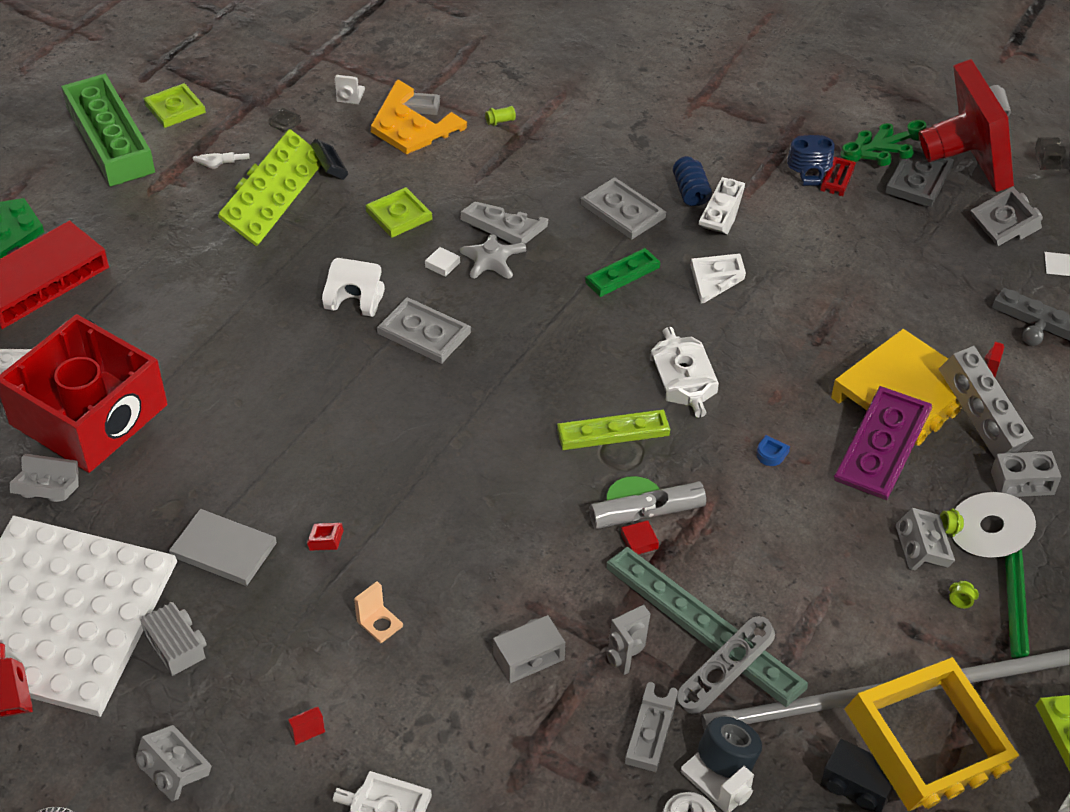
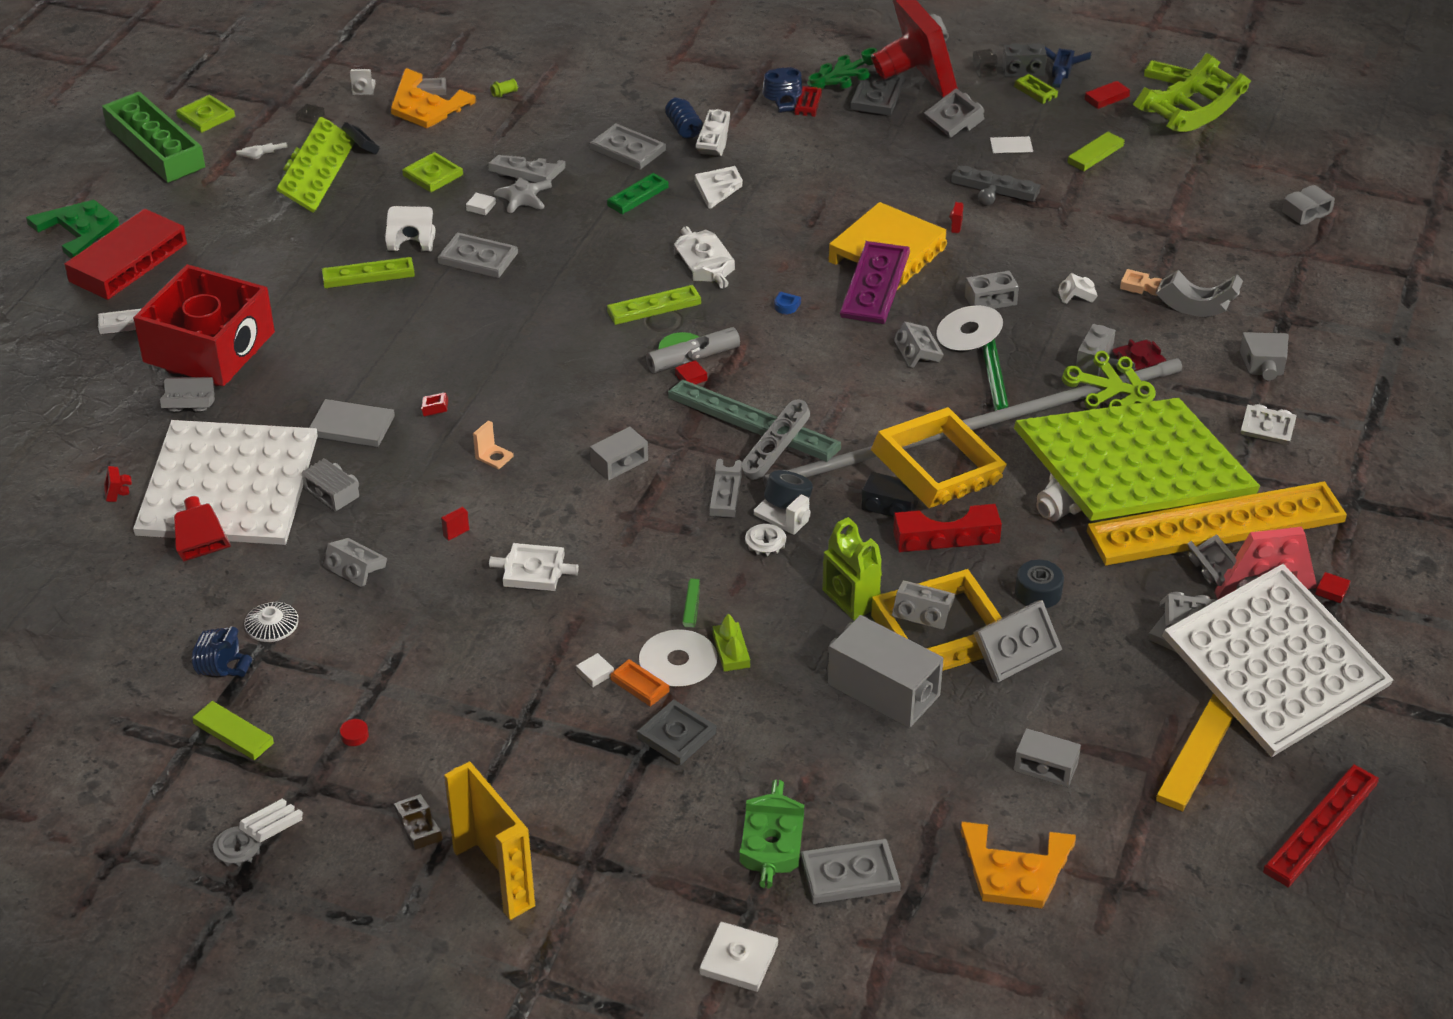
camera: 10 degrees left, 5 degrees down
light grey bracket [607,605,650,675] -> none
light grey brick [939,346,1033,458] -> none
lime plate [940,509,964,537] -> none
lime plate [949,581,979,609] -> none
none -> lime tile [322,257,415,288]

